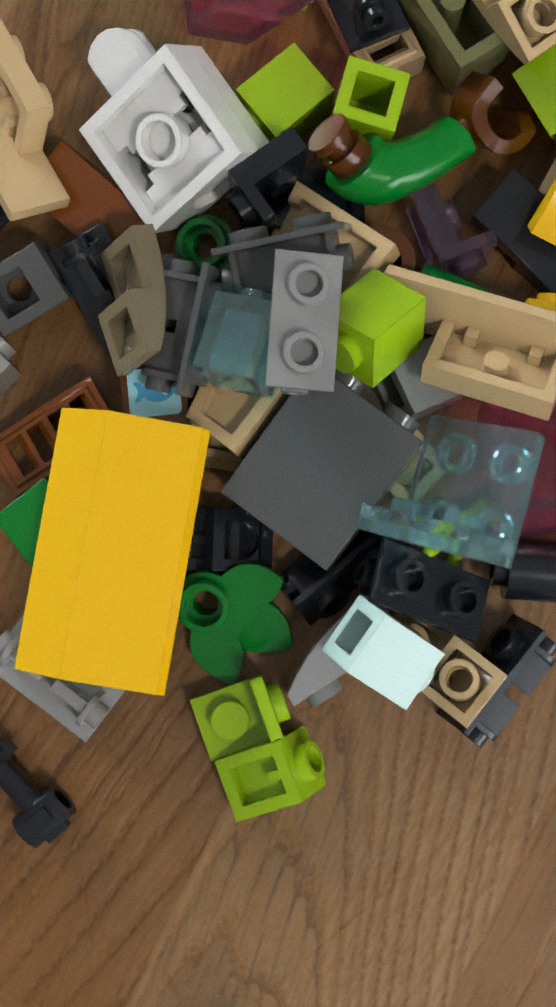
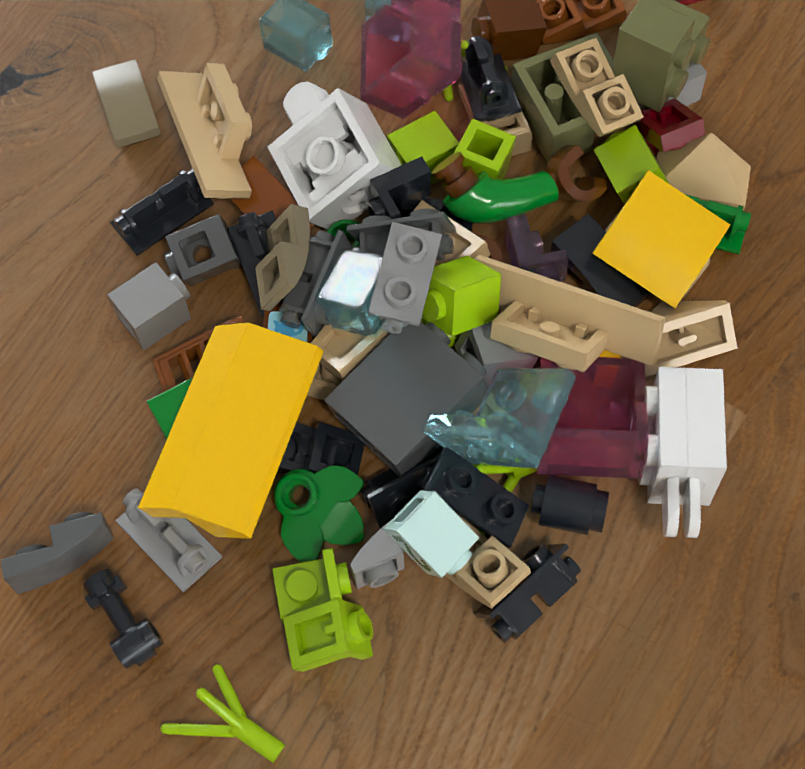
camera: 15 degrees right, 20 degrees down
none -> lime plant [161,664,286,763]

